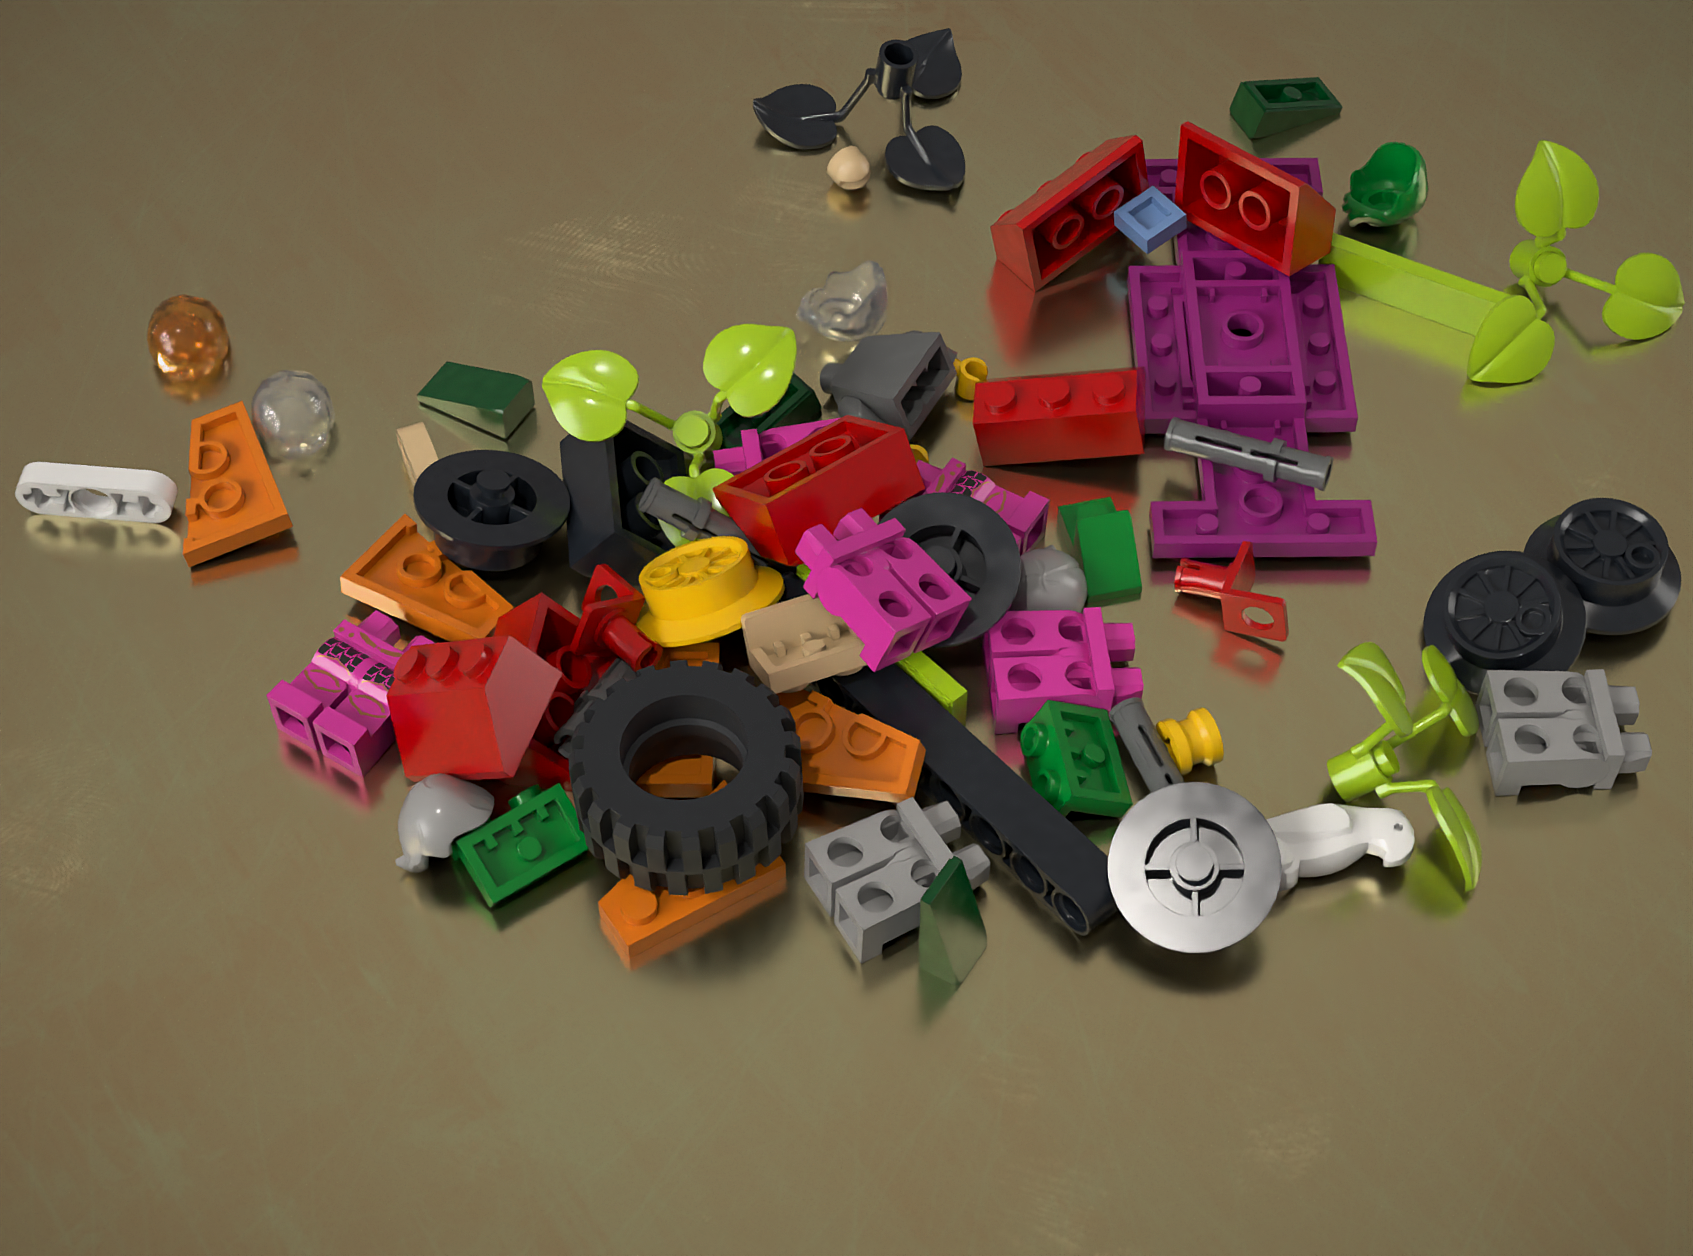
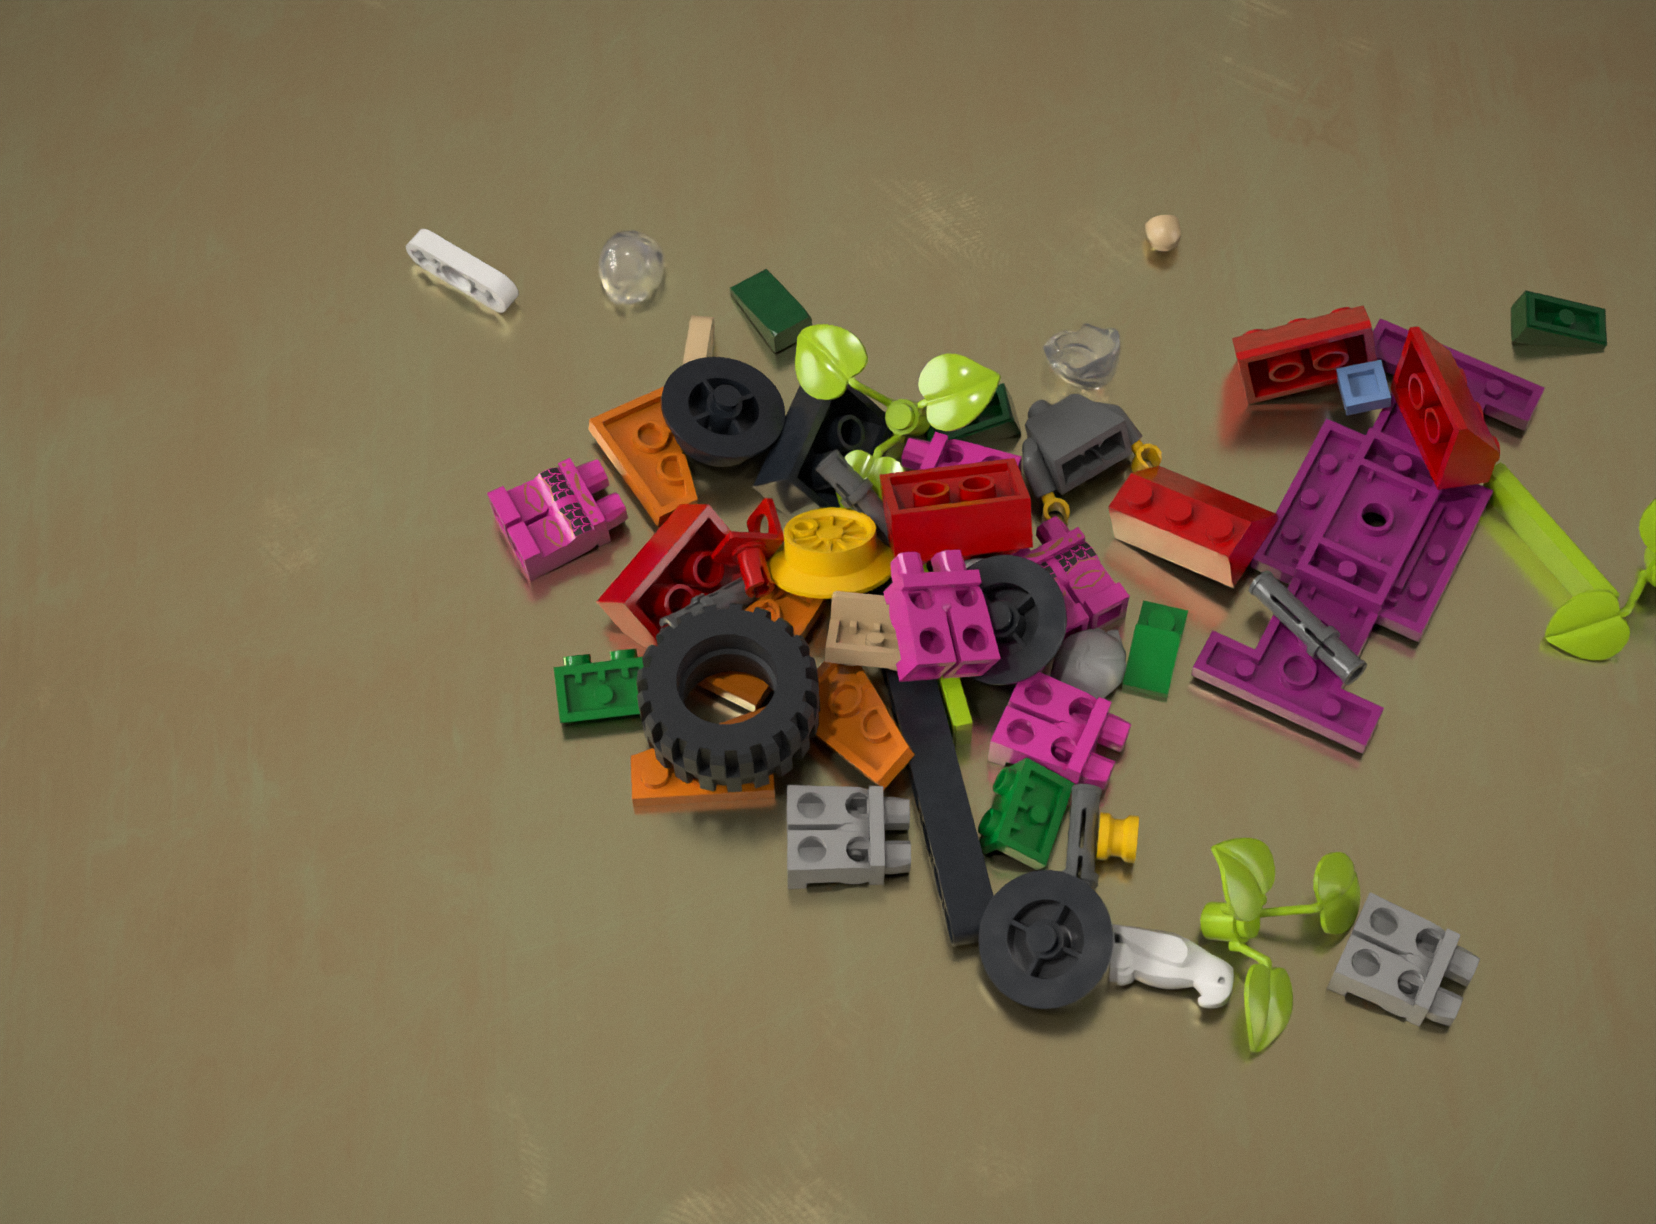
camera: 30 degrees right, 10 degrees up
clear orange hair [147,294,228,383] -> none
orange wing [183,401,293,567] -> none
red slope [386,635,562,782] -> none
light grey hair [395,773,494,873] -> none
black plant [753,28,965,190] -> none
dark green slope [919,856,987,985] -> none
red bracket [1174,540,1289,642] -> none
green hair [1341,141,1429,227] -> none
black wheel [1423,551,1587,696] -> none
black wheel [1523,498,1682,635] -> none

